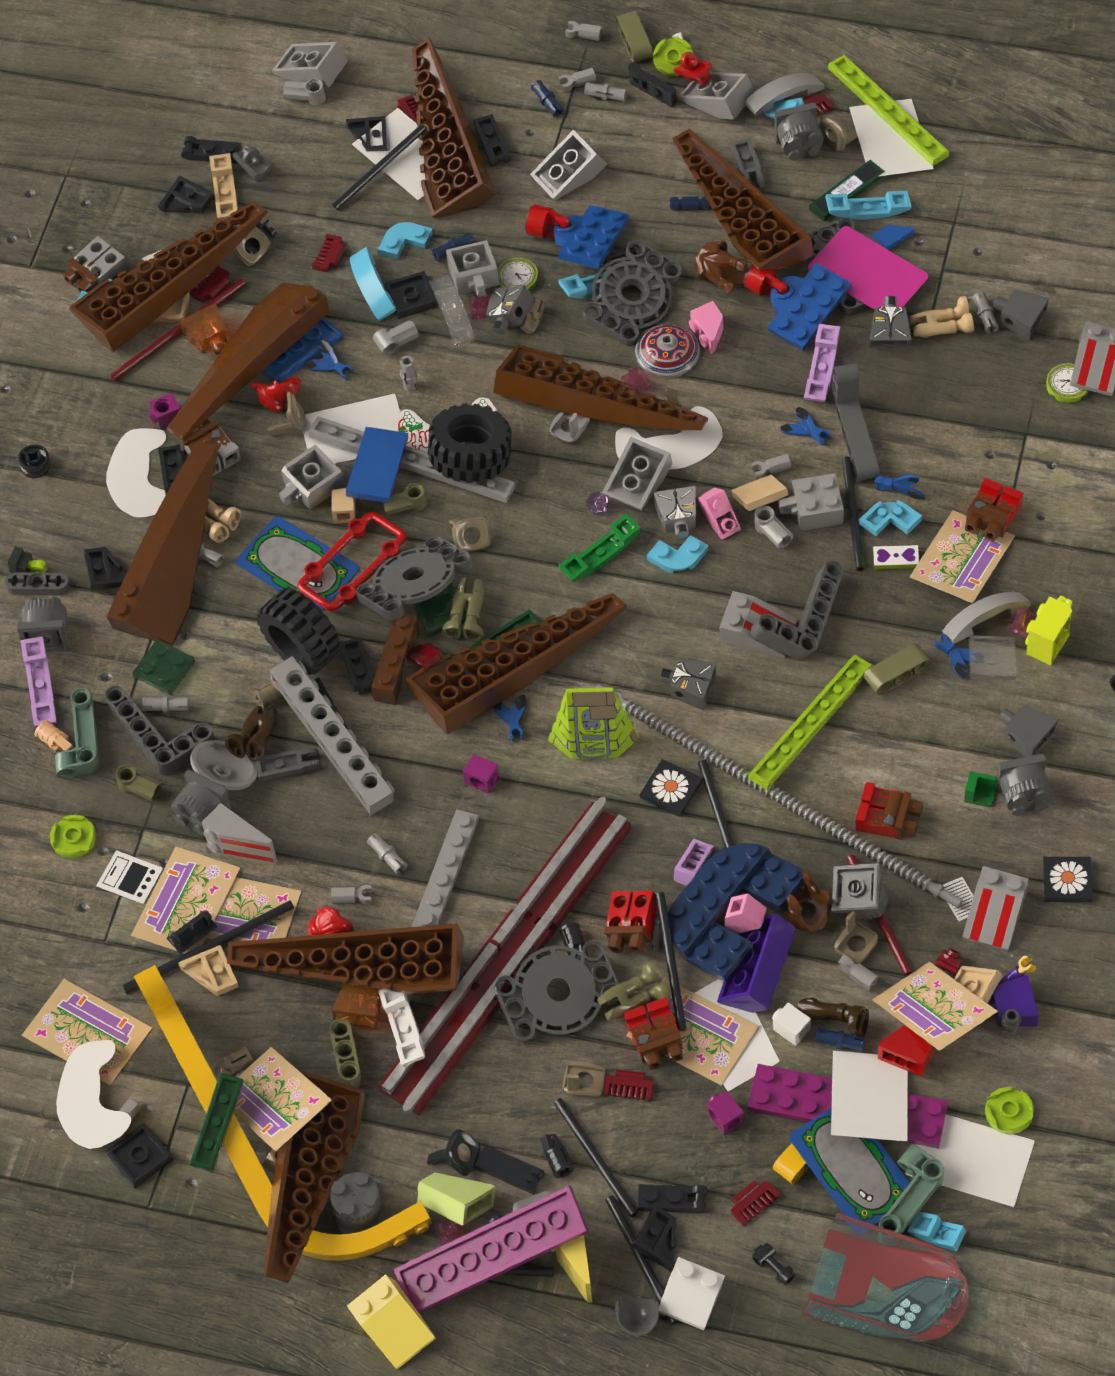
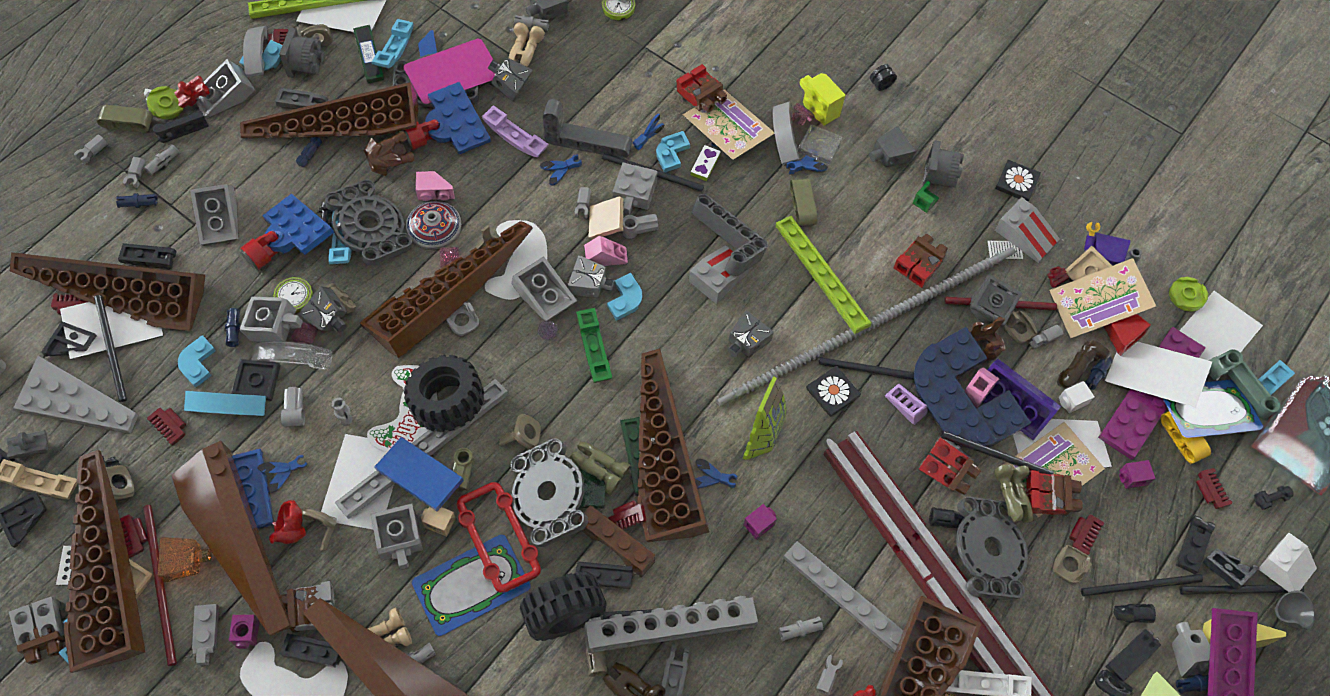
camera: 75 degrees left, 5 degrees up
none -> light grey wing [14,356,138,434]
none -> light grey hinge [192,604,219,666]

